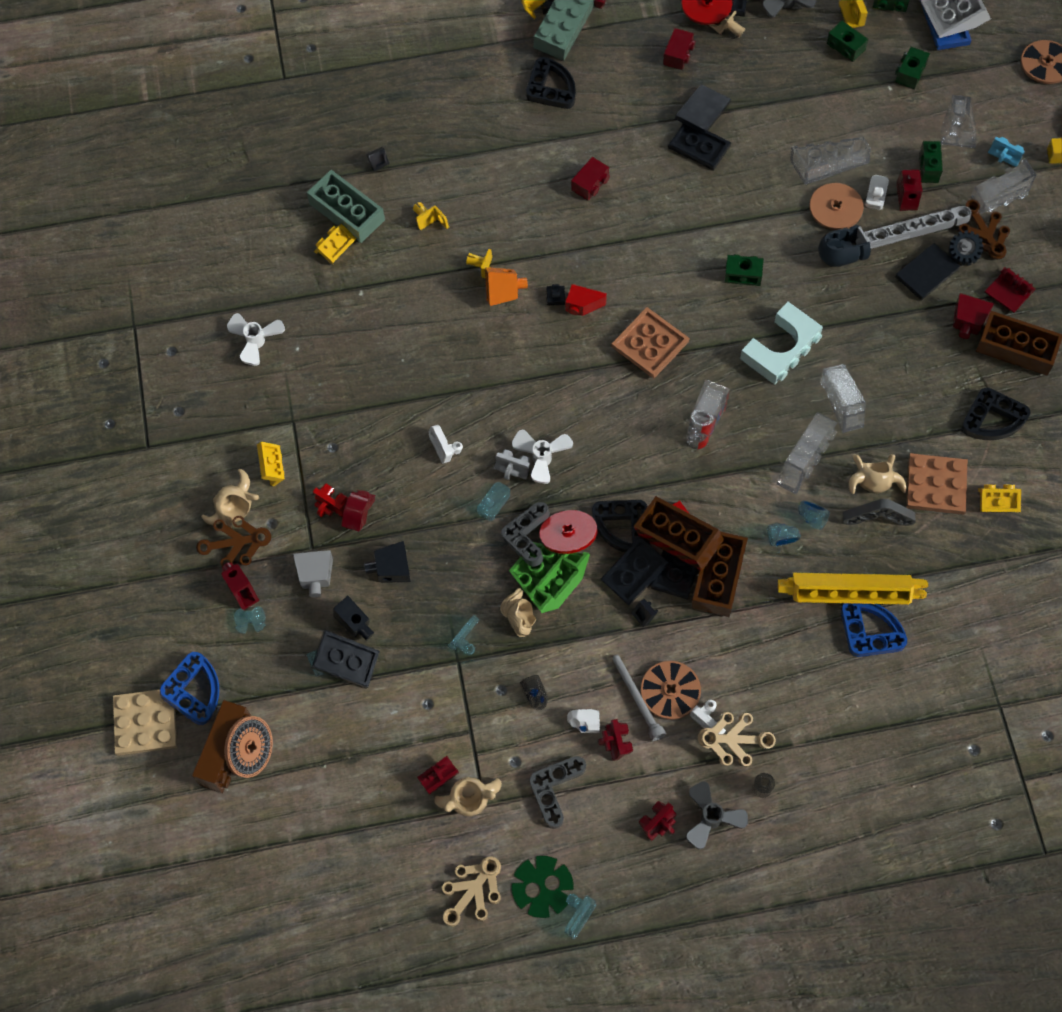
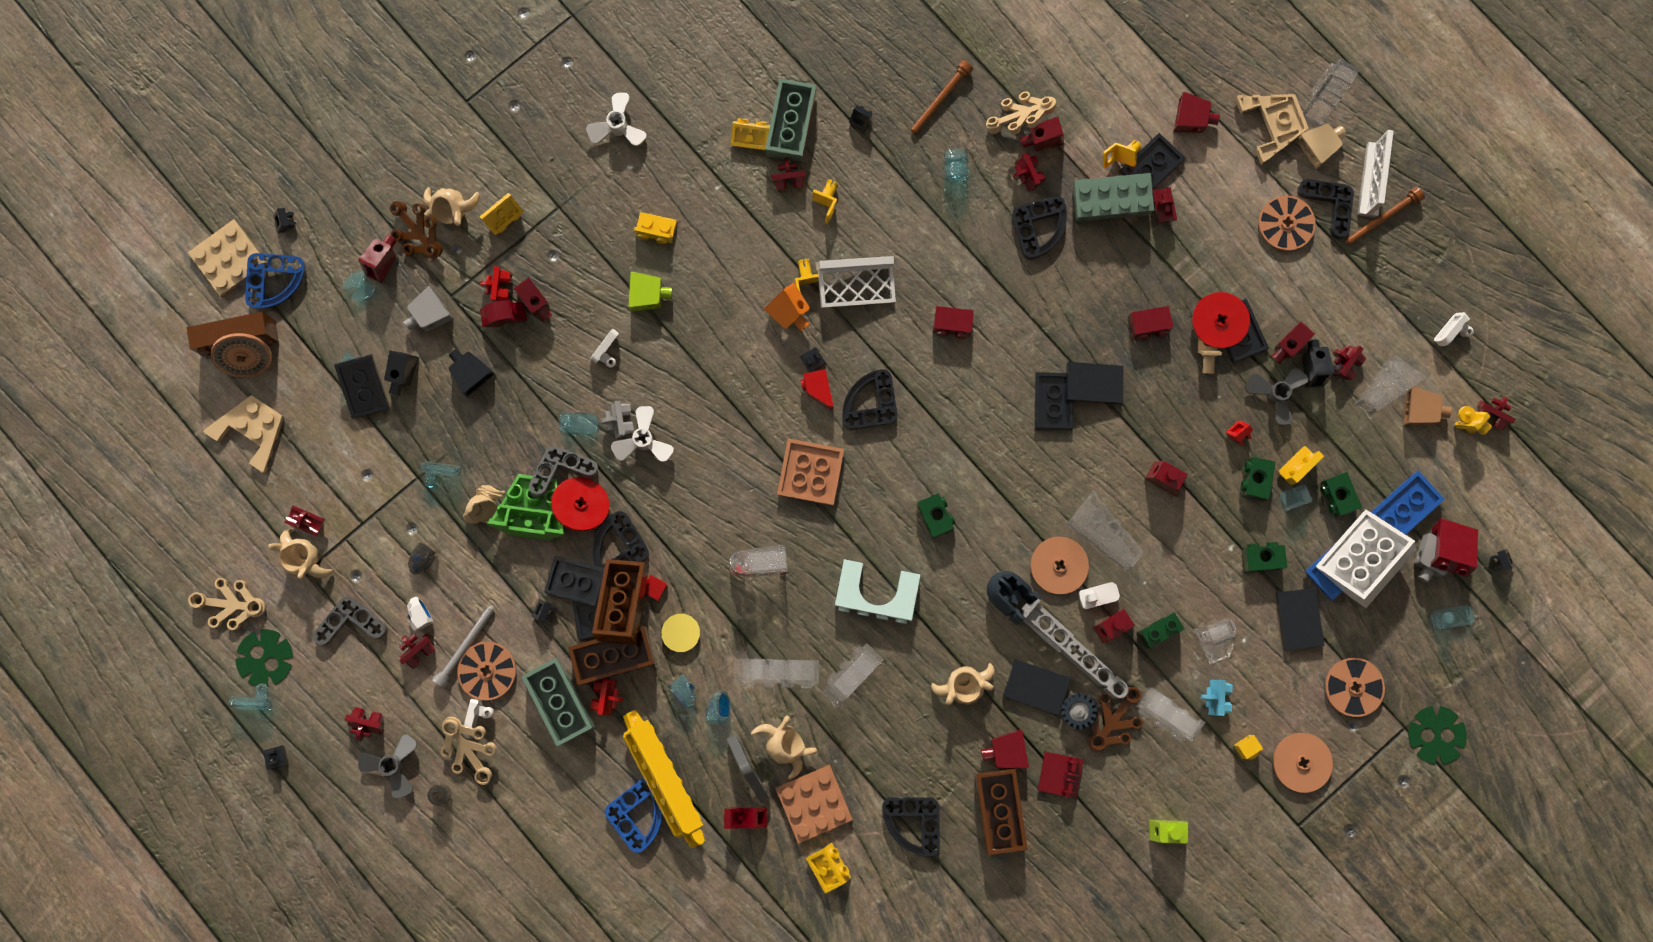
camera: 60 degrees right, 15 degrees up
none -> tan wing [203,395,284,473]
none -> black tile [263,745,289,770]
none -> black tile [273,208,296,233]
none -> dark red torso [513,277,552,322]
none -> sand green brick [521,658,596,747]
none -> red hips [590,679,624,716]
none -> lime torso [628,272,673,311]
none -> yellow bracket [634,212,677,244]
none -> light yellow tile [662,614,700,652]
none -> dark red brick [723,807,767,829]
none -> dark red hips [772,158,806,190]
none -> white fence [816,256,896,308]
none -> black beam [842,369,897,430]
none -> dark orange piece [911,60,973,134]
none -> tan piece [931,663,995,705]
none -> clear light blue wheel [944,149,969,182]
none -> tan plant [986,92,1057,135]
none -> dark red hips [1013,153,1046,192]
none -> dark red torso [1020,116,1064,151]
none -> dark red torso [1145,461,1188,497]
none -> red tile [1225,420,1253,446]
none -> black tile [1276,588,1325,651]
none -> clear light blue panel [1279,484,1312,512]

